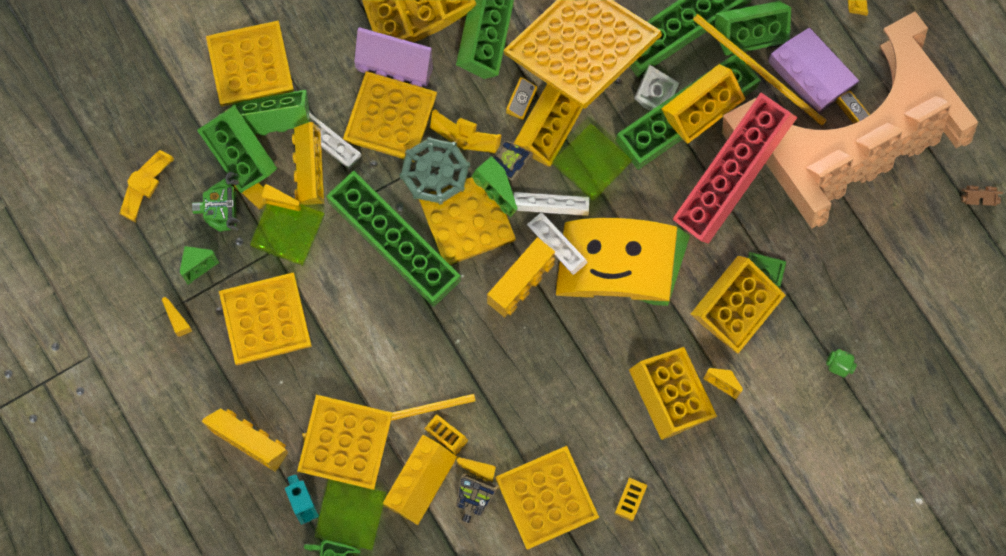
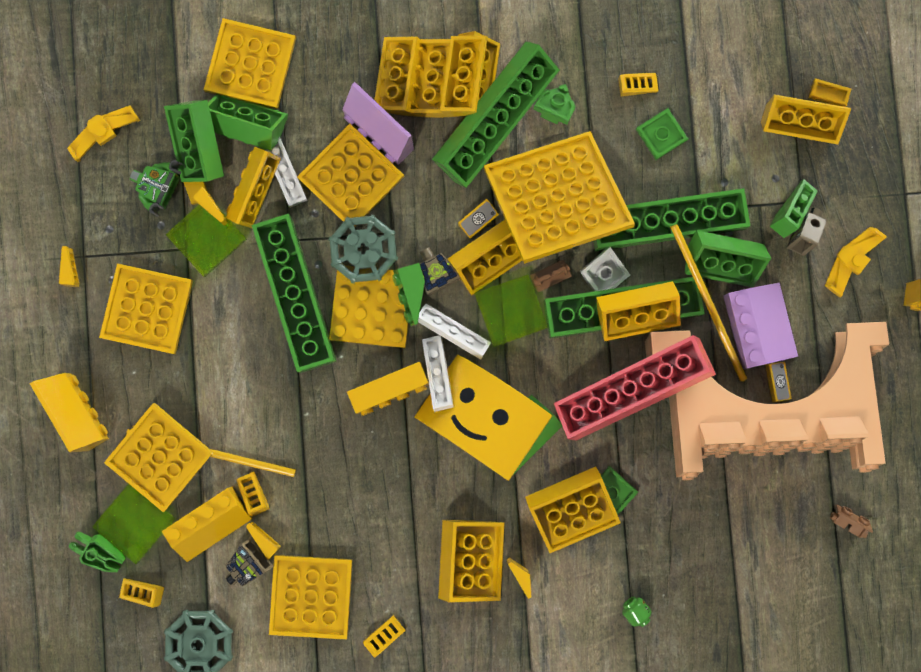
camera: 30 degrees right, 10 degrees up
bright green slope [180,246,219,285] -> none
teal torso [285,475,319,525] -> none
yellow plate [430,109,501,153] -> none
none -> medium nougat hinge [530,259,572,293]

